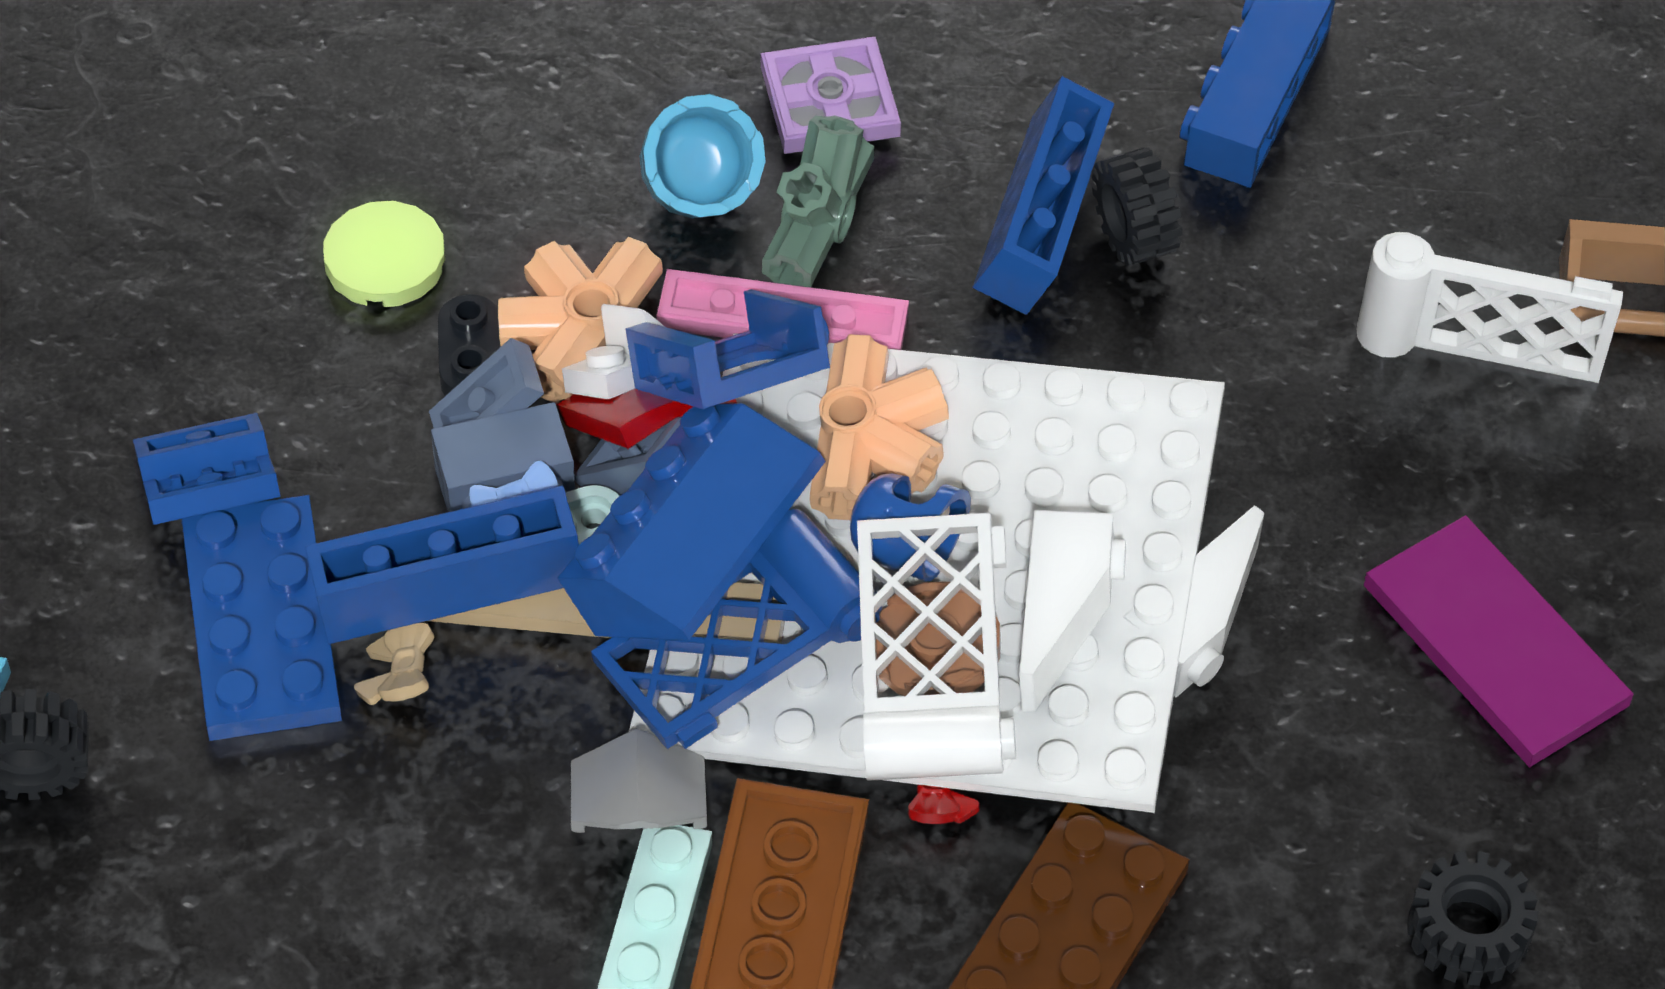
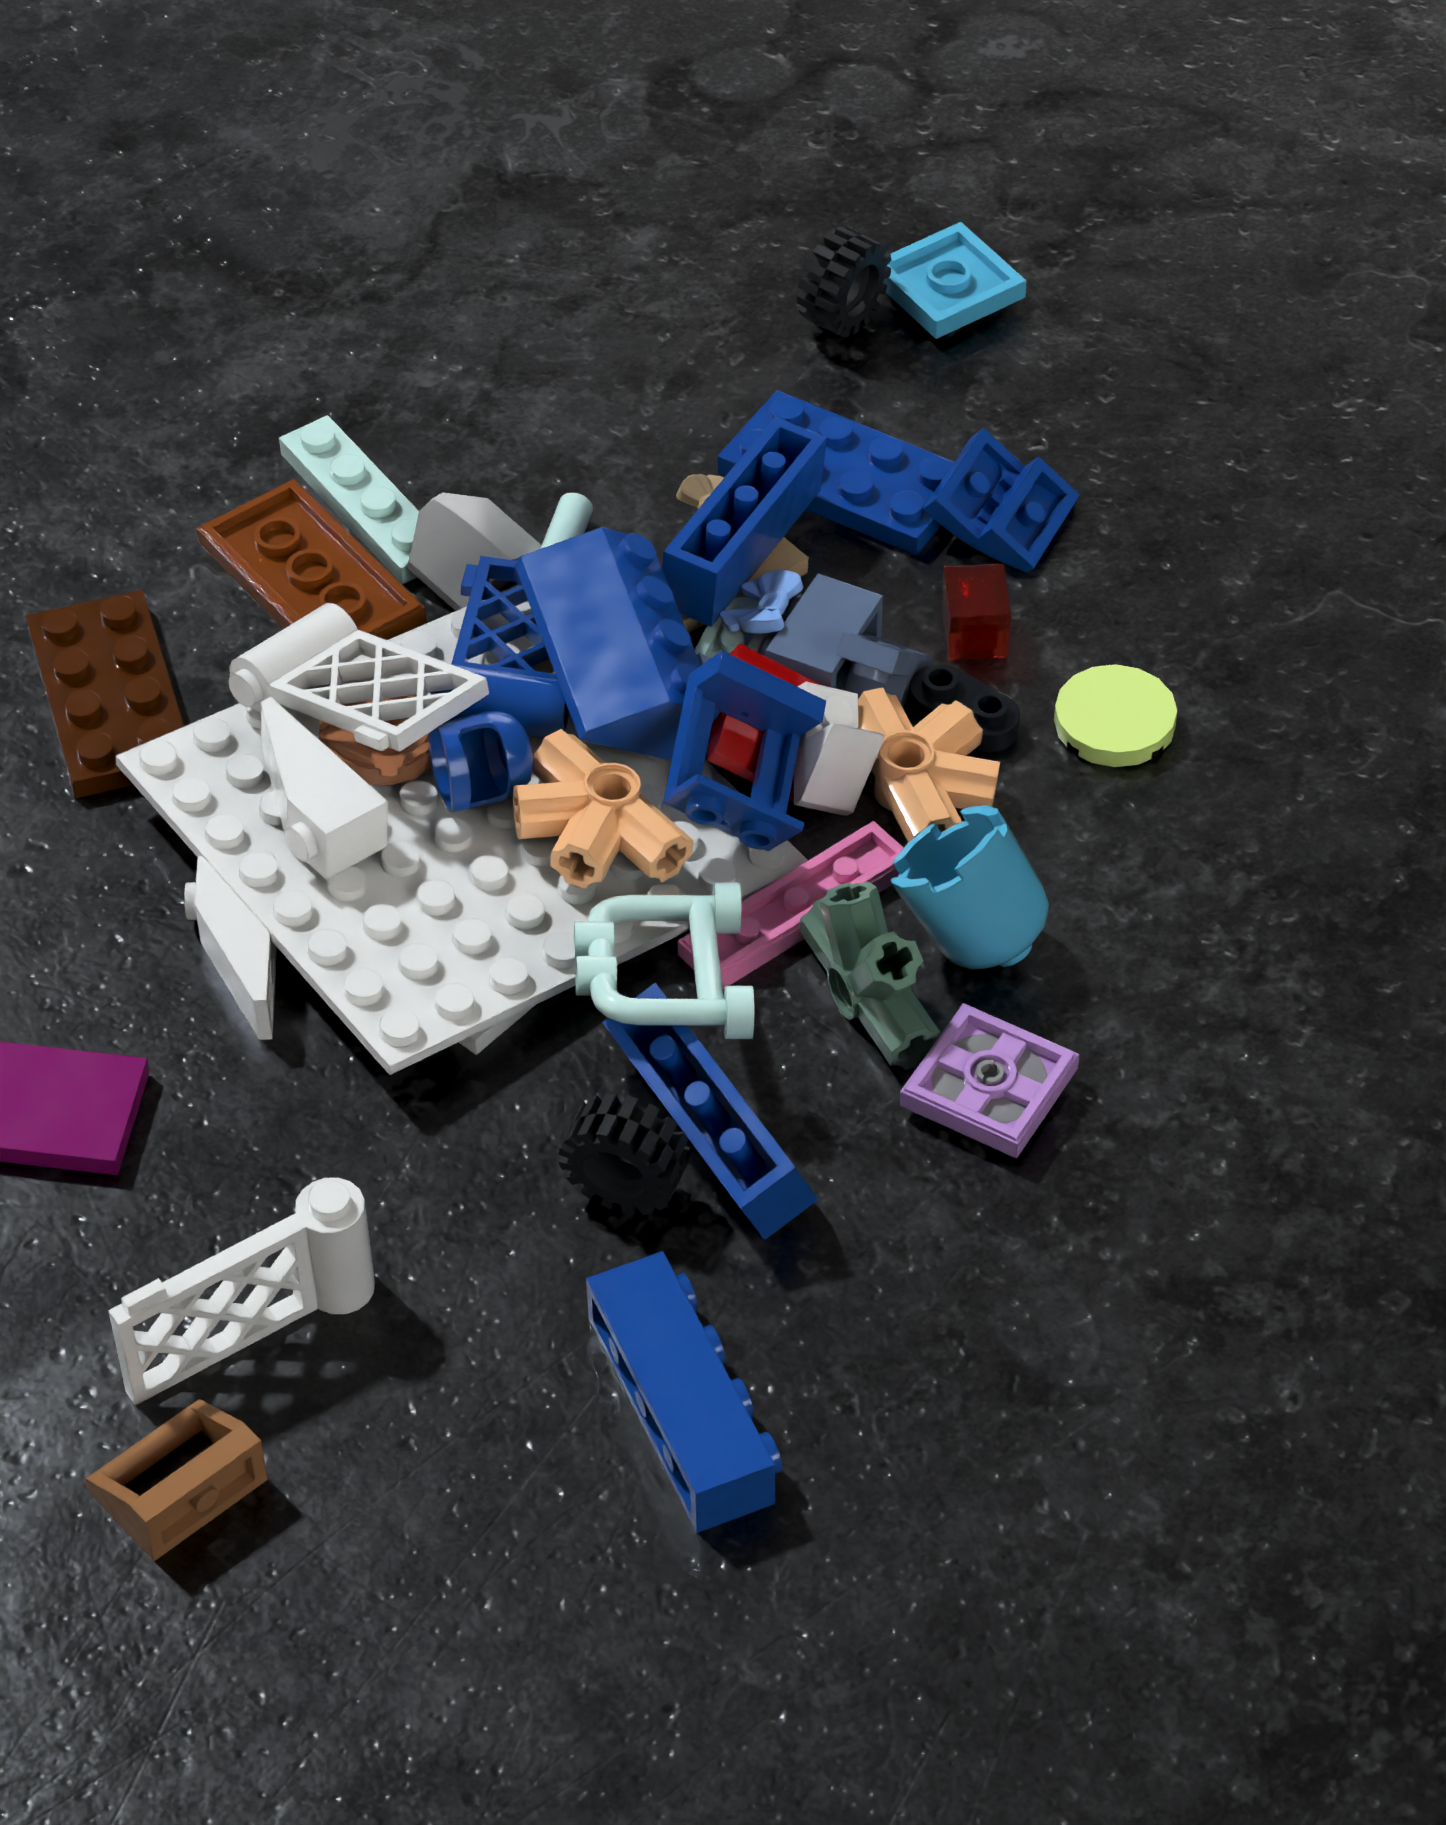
camera: 135 degrees right, 5 degrees down
none -> light aqua axle [540,493,593,549]
none -> light aqua bar [574,883,754,1039]
none -> clear red brick [942,564,1011,660]

